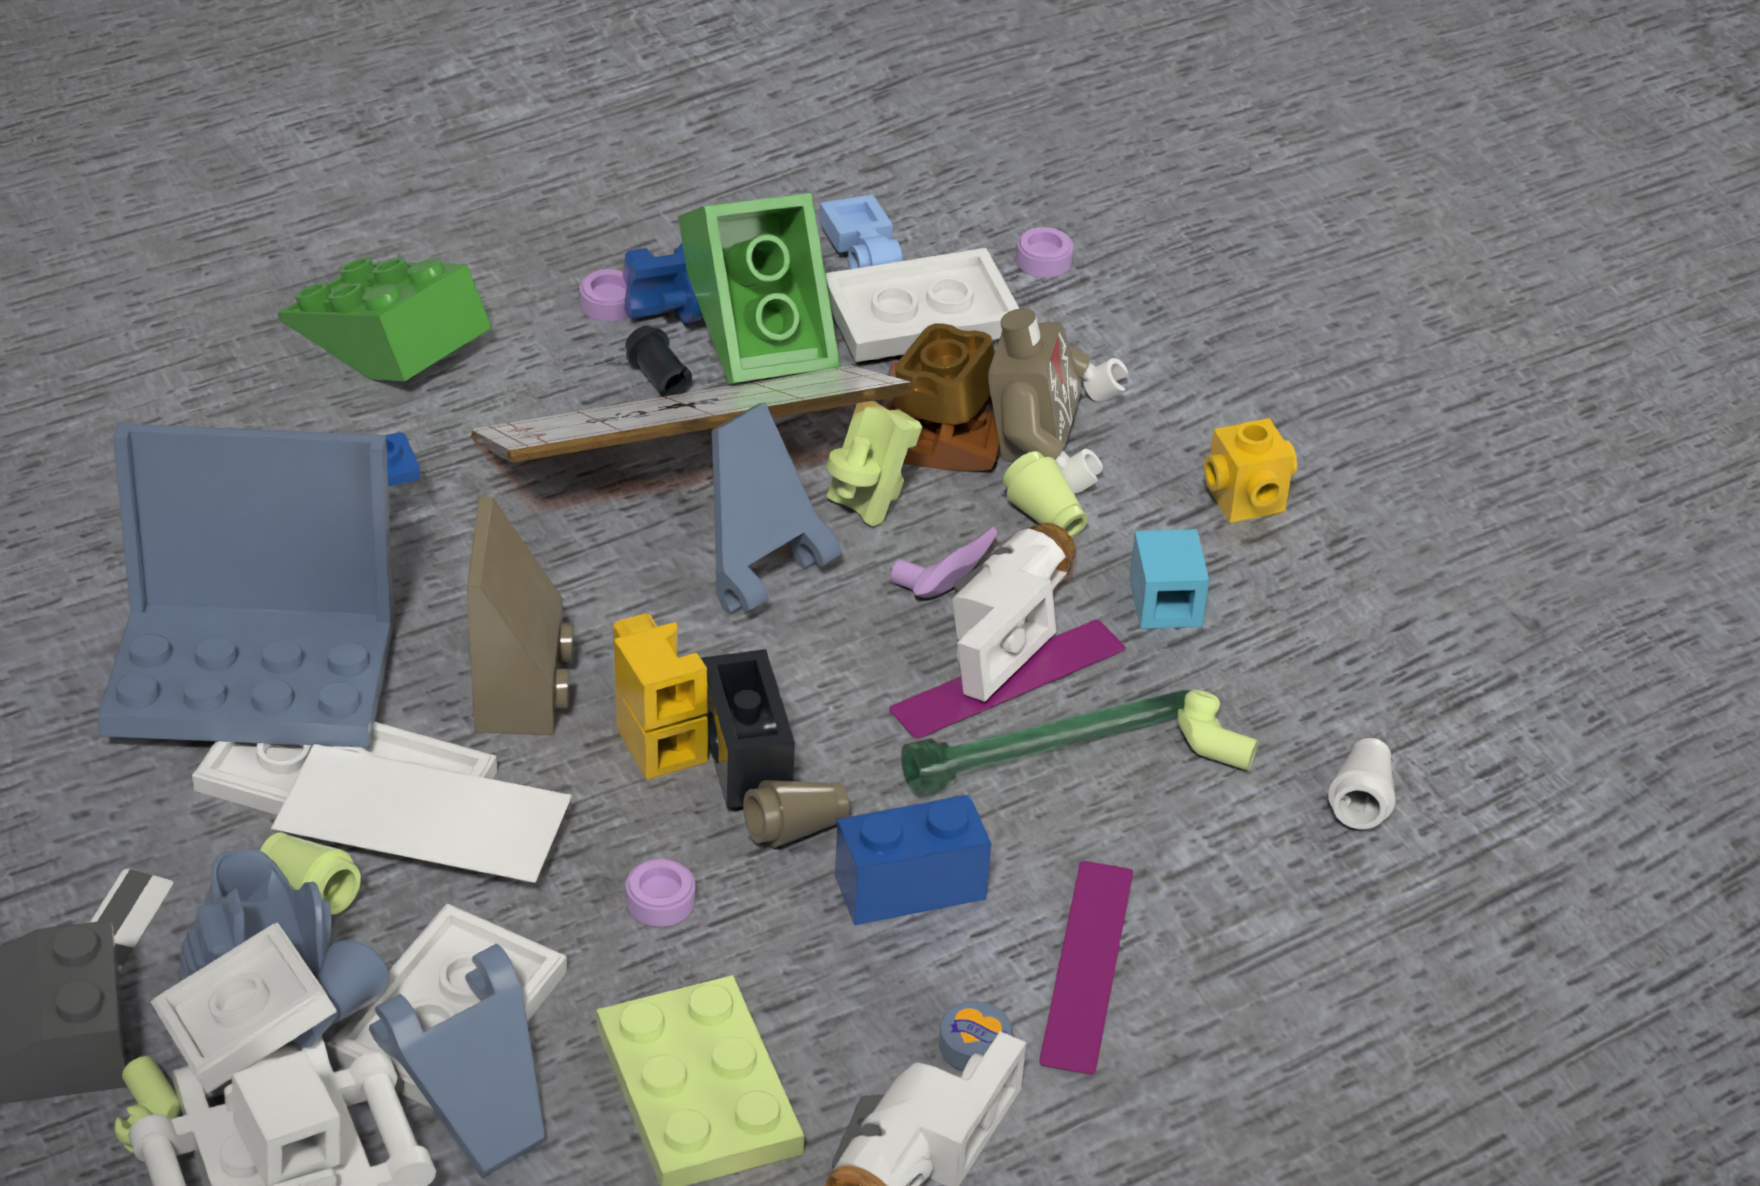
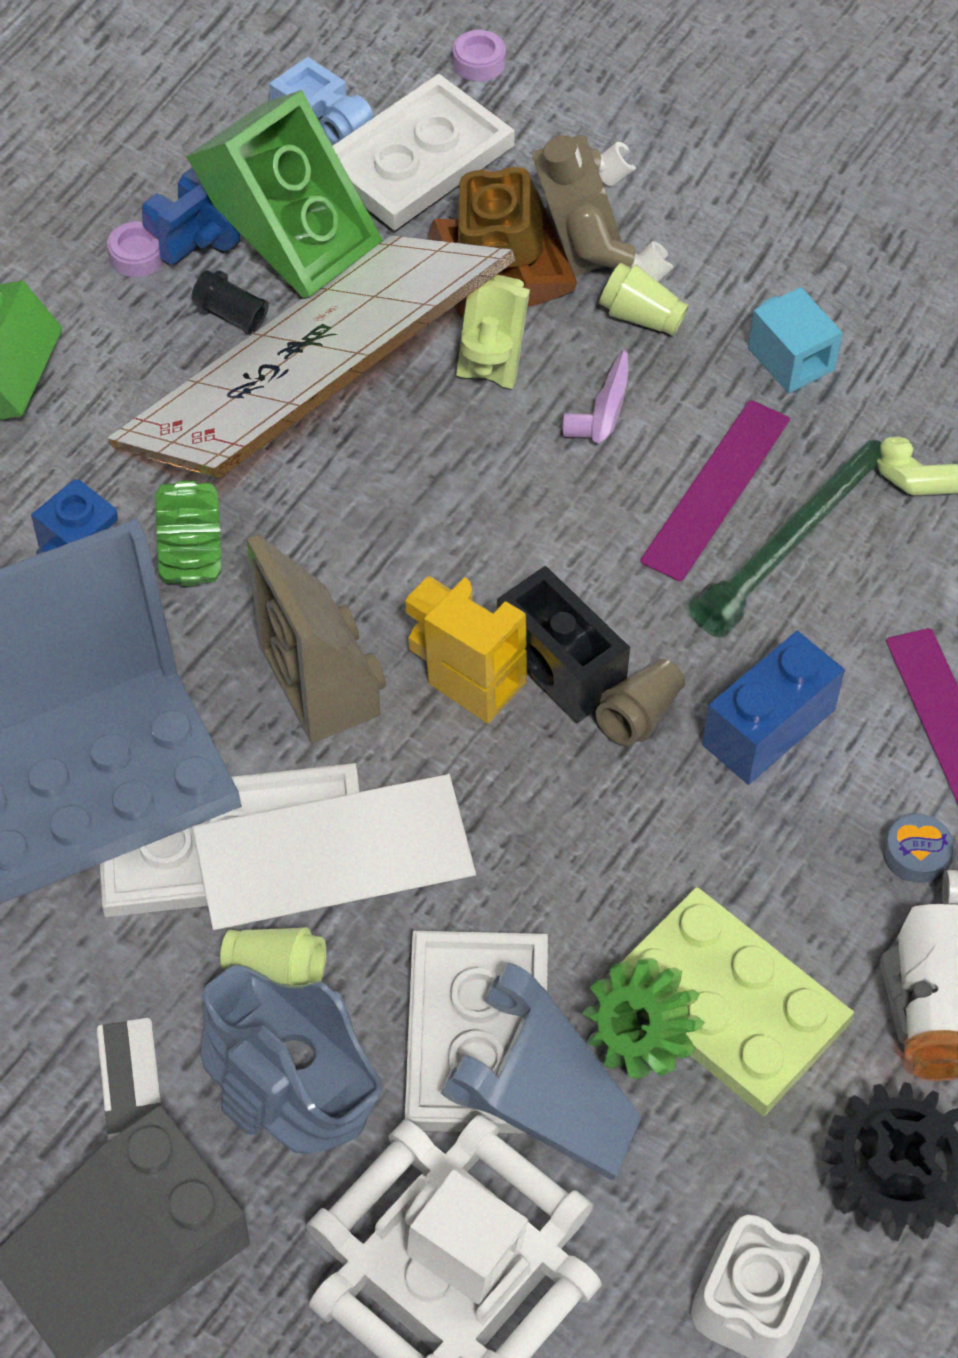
camera: 25 degrees left, 15 degrees up
yellowish green arm [114,1056,182,1153] -> none
white plate [150,922,337,1094] -> none
sand blue cone [293,940,389,1047] -> none
lavender tile [626,859,695,927] -> none
sand blue flag [712,402,842,613] -> none
white plate [952,522,1076,702] -> none
yellow brick [1203,418,1297,523] -> none
none -> bright green gear [155,480,221,586]
none -> bright green gear [581,958,705,1079]

